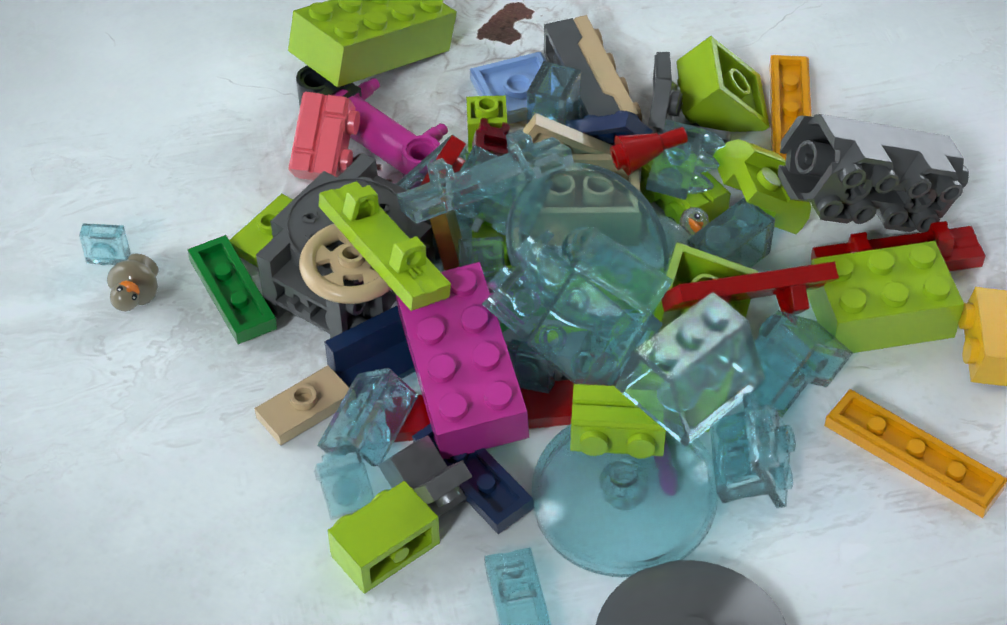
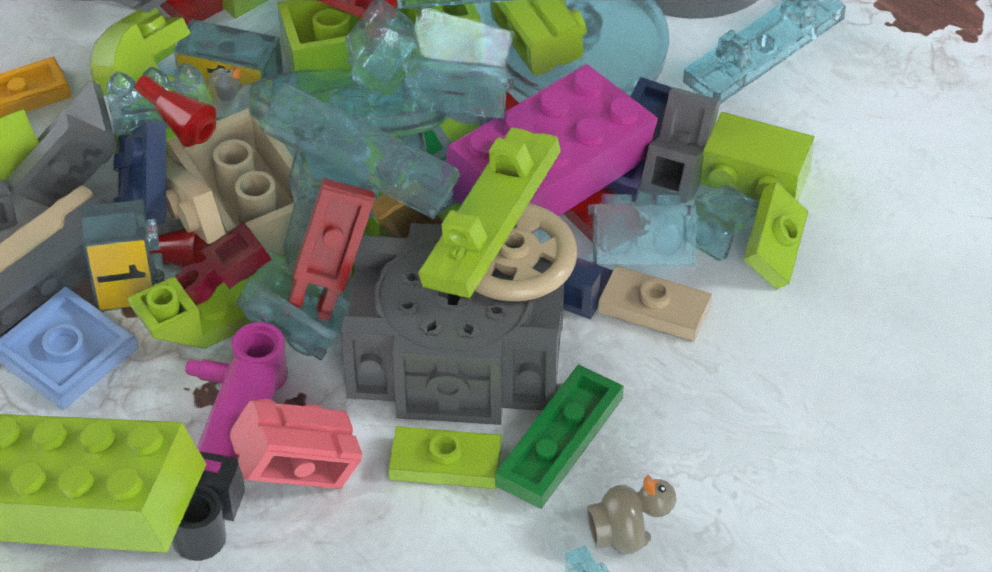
camera: 120 degrees left, 0 degrees up
none -> lime plate [743,181,809,290]

